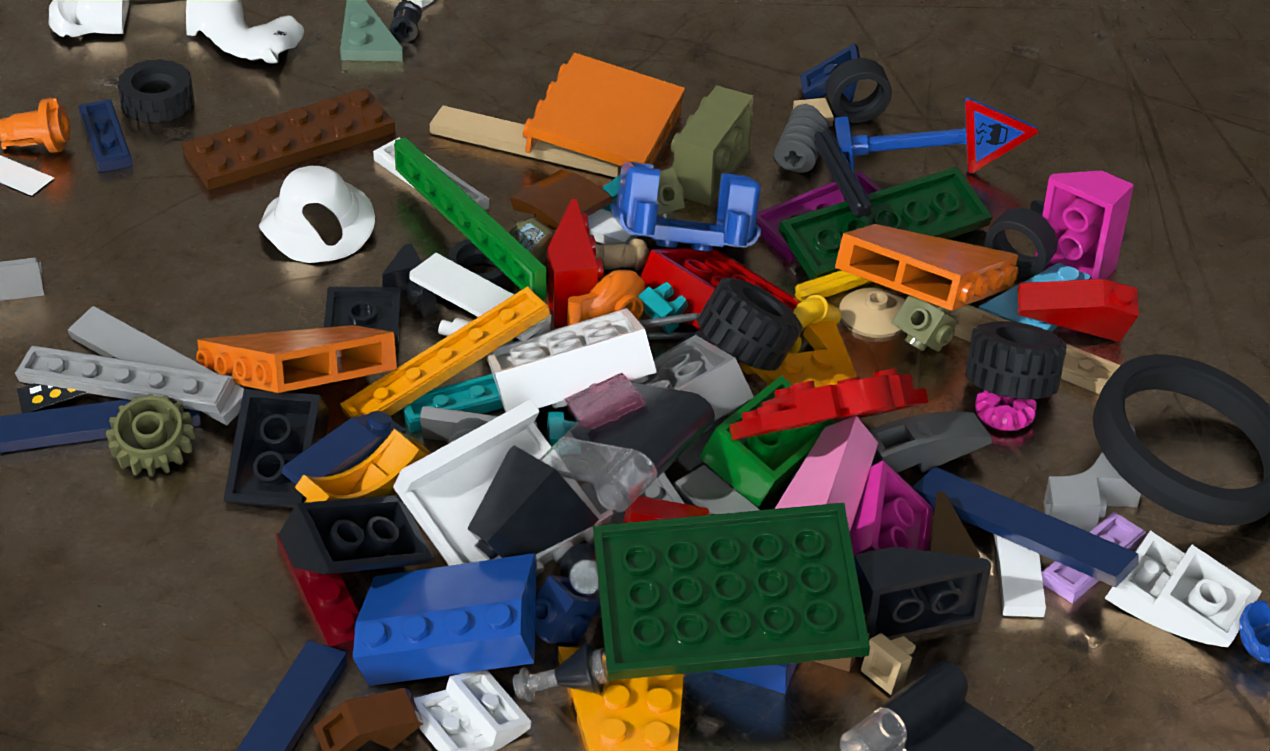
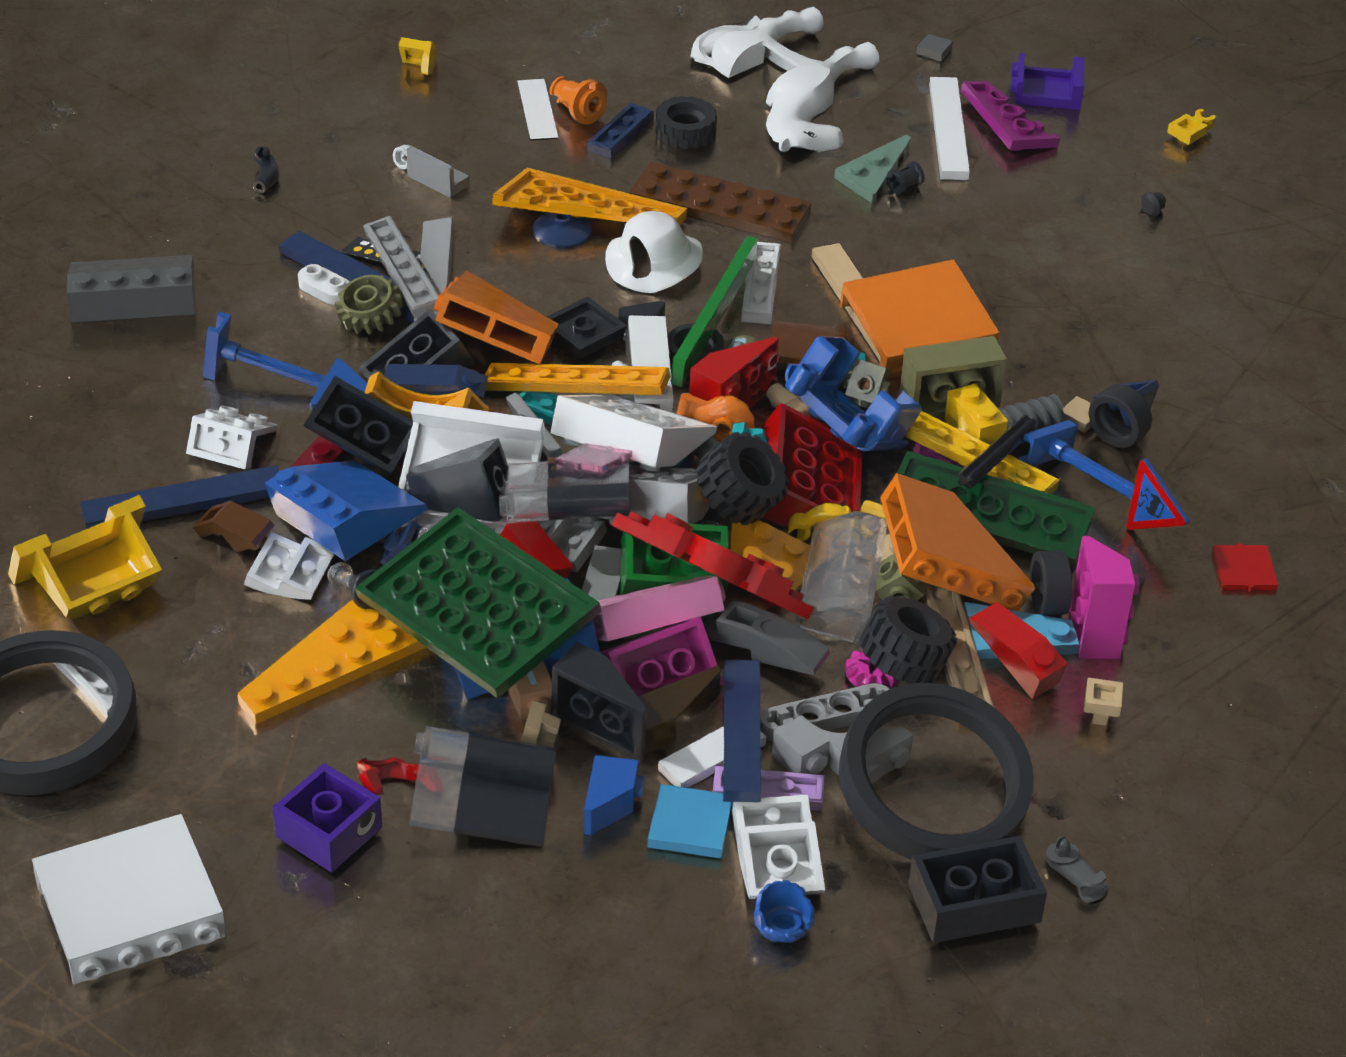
camera: 50 degrees right, 0 degrees up
none -> white bracket [186,406,277,469]
none -> blue piece [203,311,367,409]
none -> white plate [298,264,350,305]
none -> light orange wing [492,168,687,225]
none -> dark blue dish [533,212,592,248]
none -> blue slope [584,755,645,835]
none -> dark azure tile [647,784,733,858]
none -> light grey beam [760,683,890,742]
none -> clear slope [794,511,887,645]
none -> yellow tile [905,411,1059,494]
none -> yellow brick [944,383,1008,445]
none -> tan tile [1084,677,1123,726]
none -> red piece [1212,543,1278,592]

